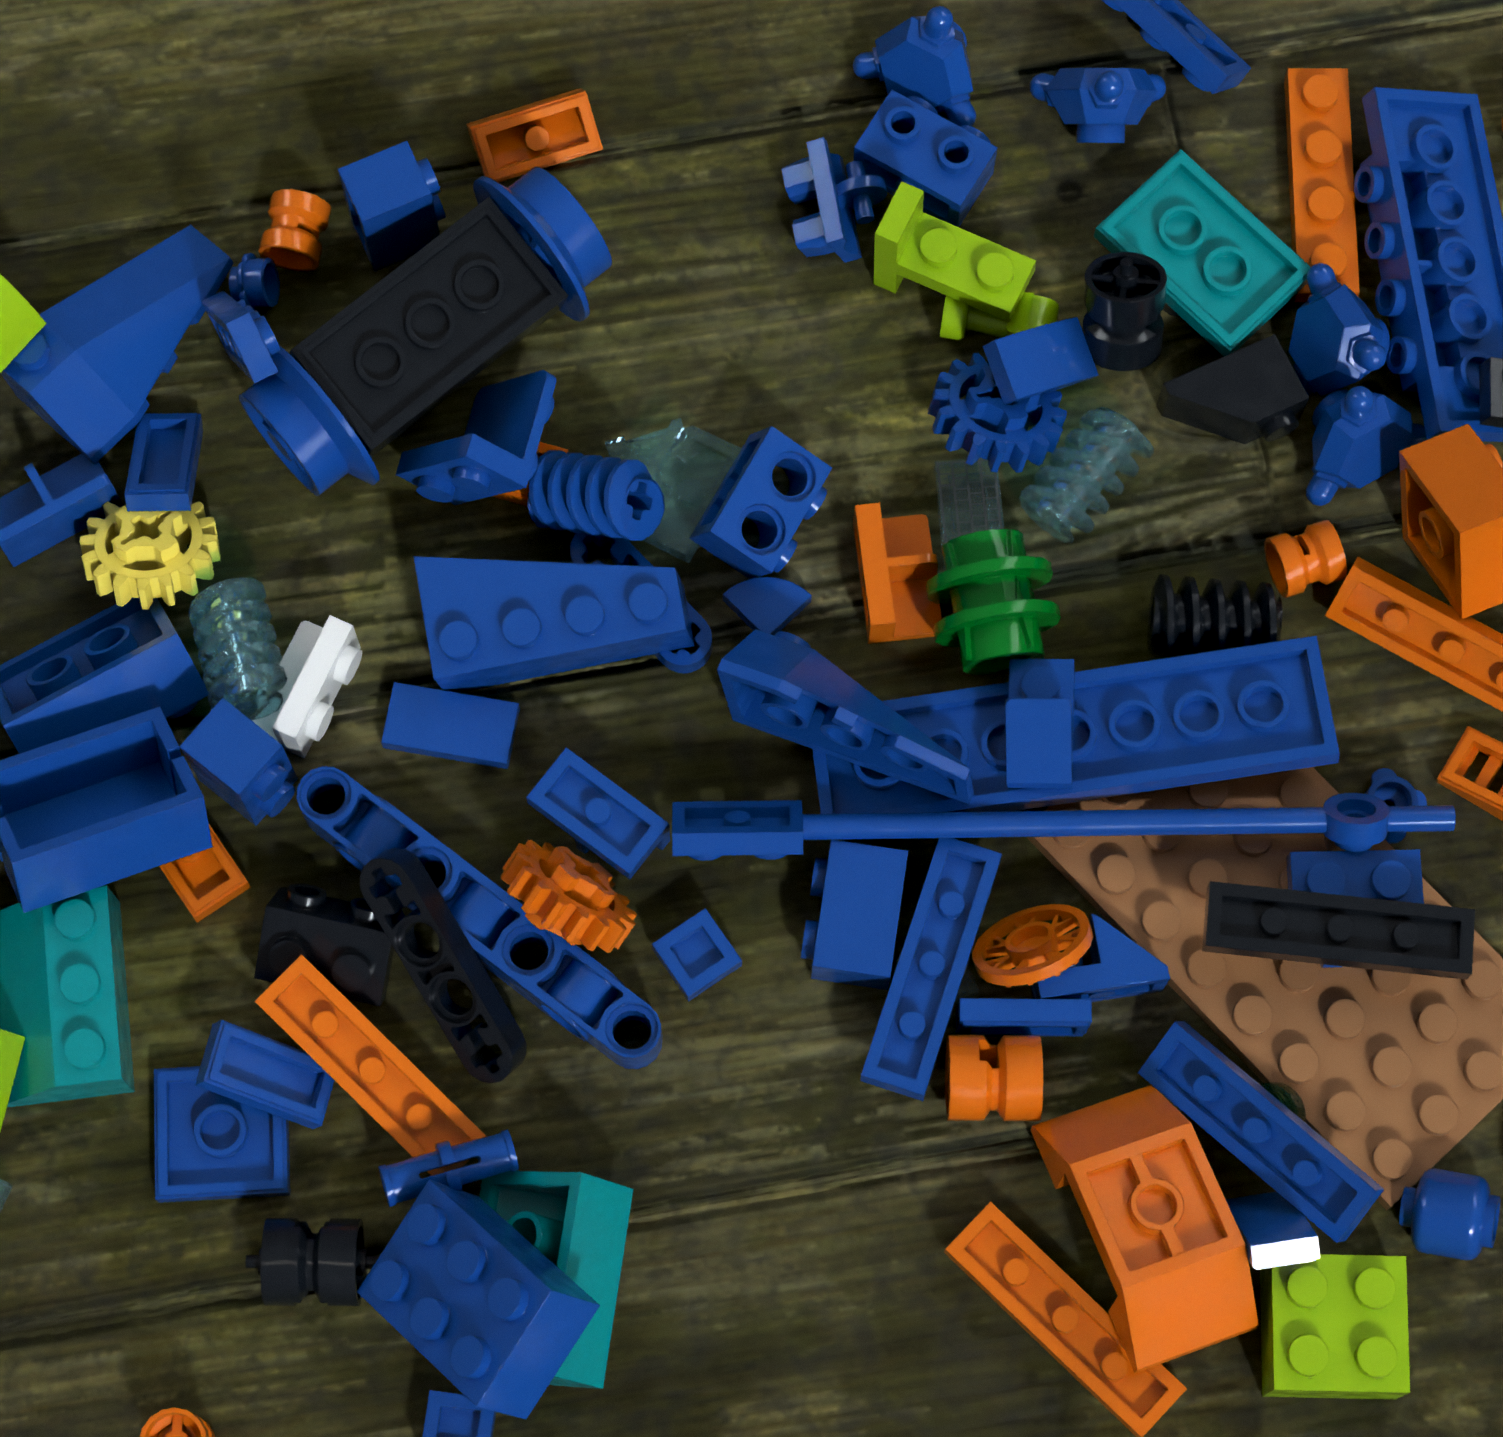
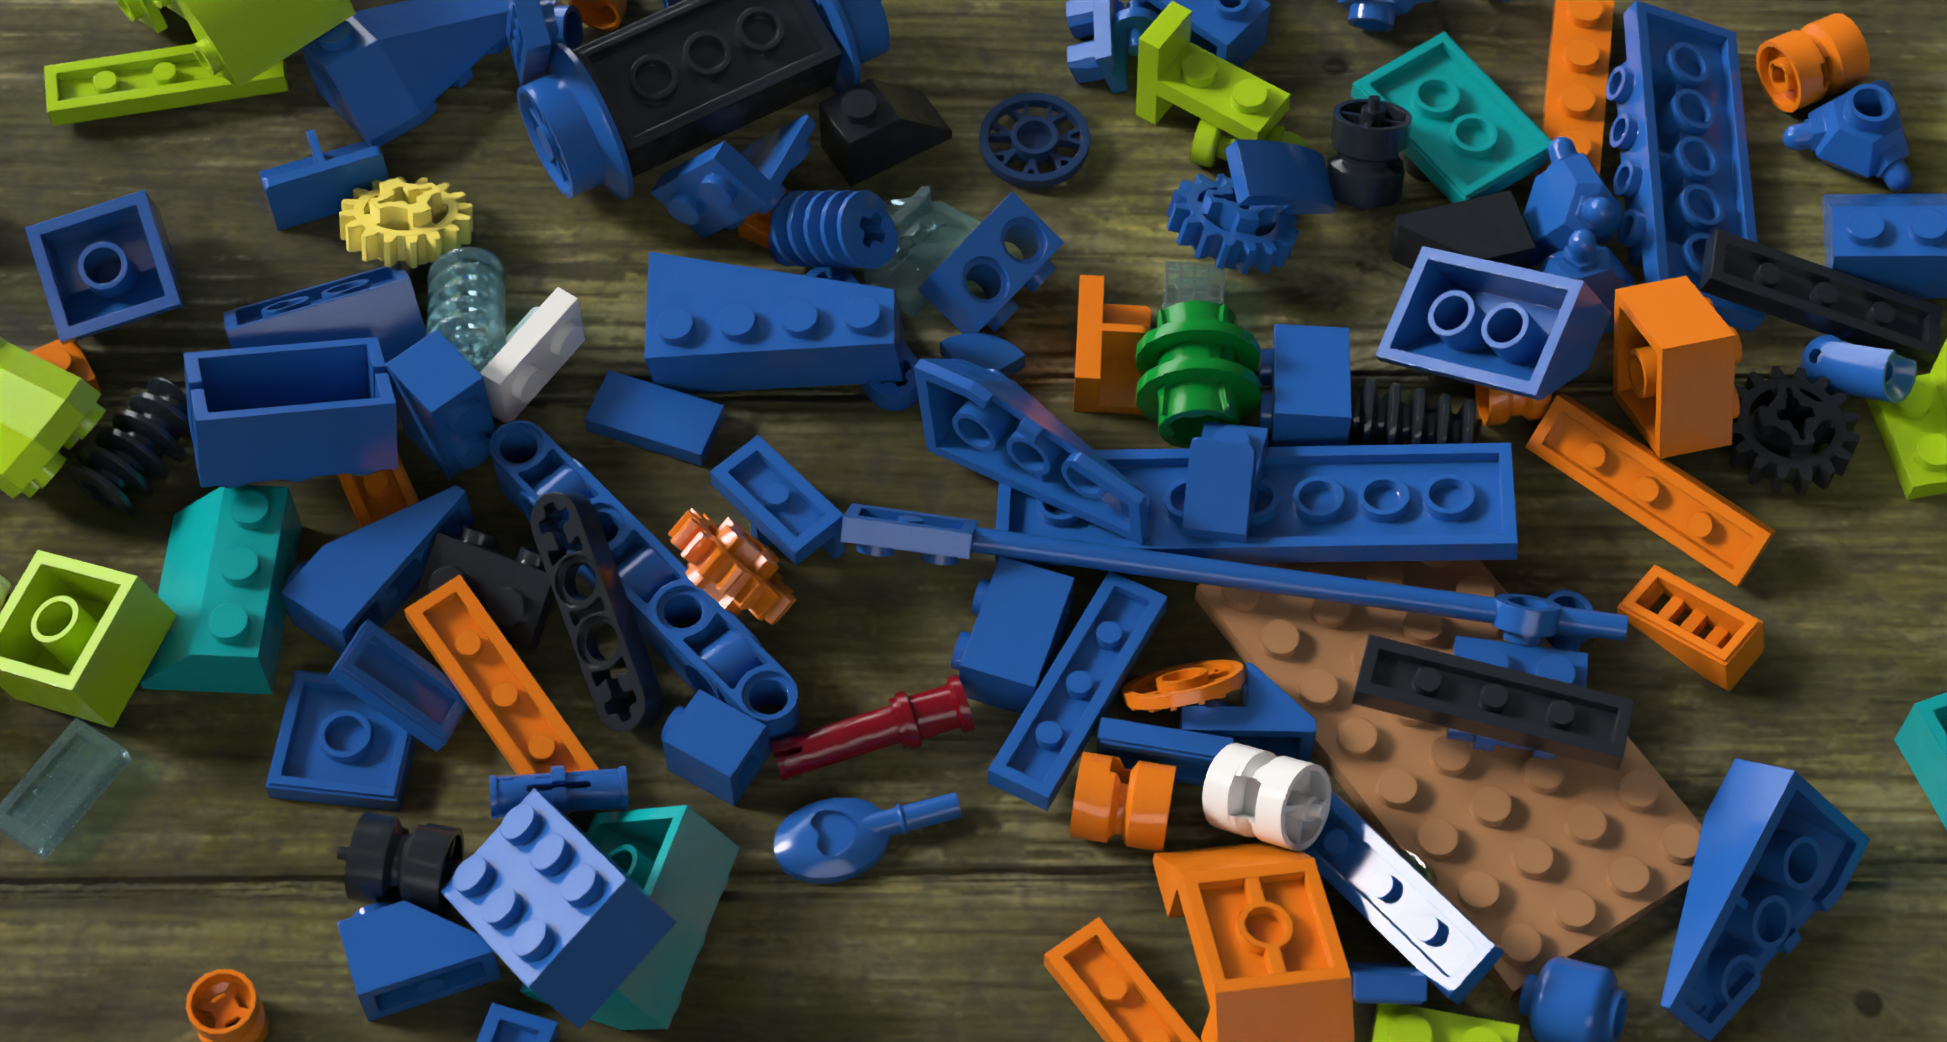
camera: 10 degrees right, 15 degrees down
blue tile [124,413,203,511] -> none
blue plate [652,908,742,1002] -> none
clear light blue piece [1019,407,1154,543] -> none
none -> blue slope [281,485,474,655]
none -> blue slope [337,900,502,1022]
none -> blue brick [661,689,770,806]
none -> dark red pin [770,674,975,782]
none -> blue piece [773,792,962,884]
none -> black slope [819,78,952,187]
none -> dark blue wheel [979,93,1090,189]
none -> white wheel [1202,743,1331,851]
none -> blue brick [1258,324,1352,447]
none -> blue slope [1375,246,1611,400]

